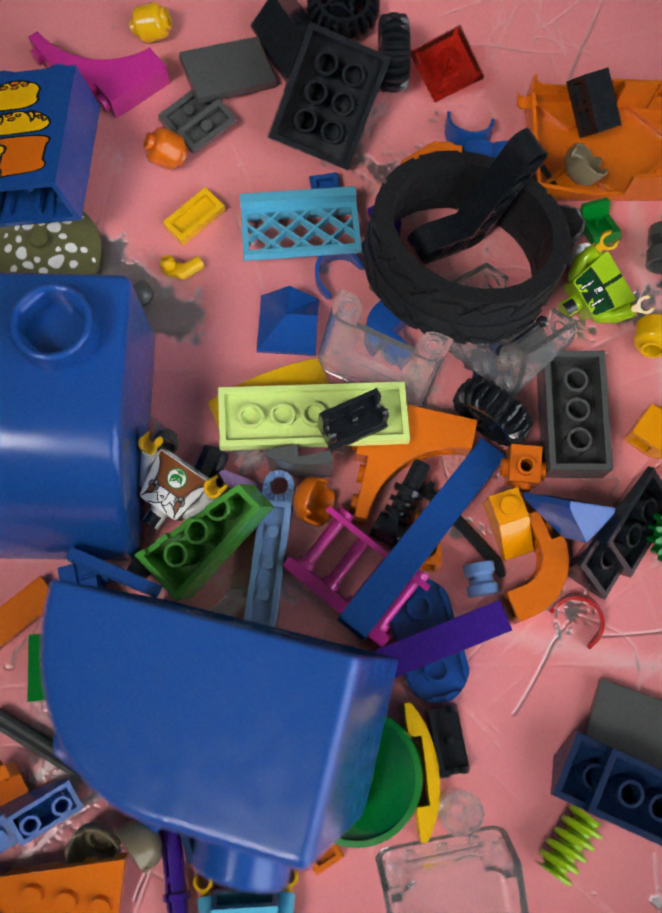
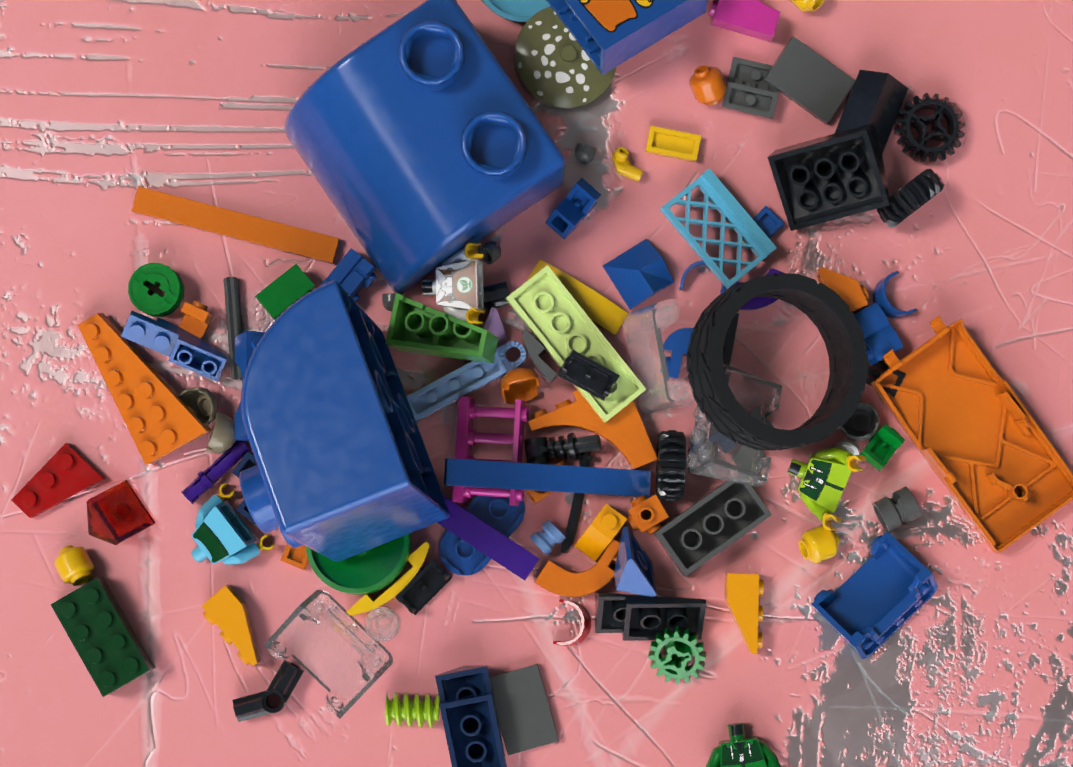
camera: 55 degrees right, 10 degrees up
blue tile [66,547,163,598] -> none
black beam [407,128,548,264] -> none
clear red slope [411,24,485,103] -> none
black hinge [496,316,548,358] -> none
dark tan hair [564,143,608,186] -> none
black hinge [566,67,622,138] -> none
none -> blue brick [545,178,601,240]

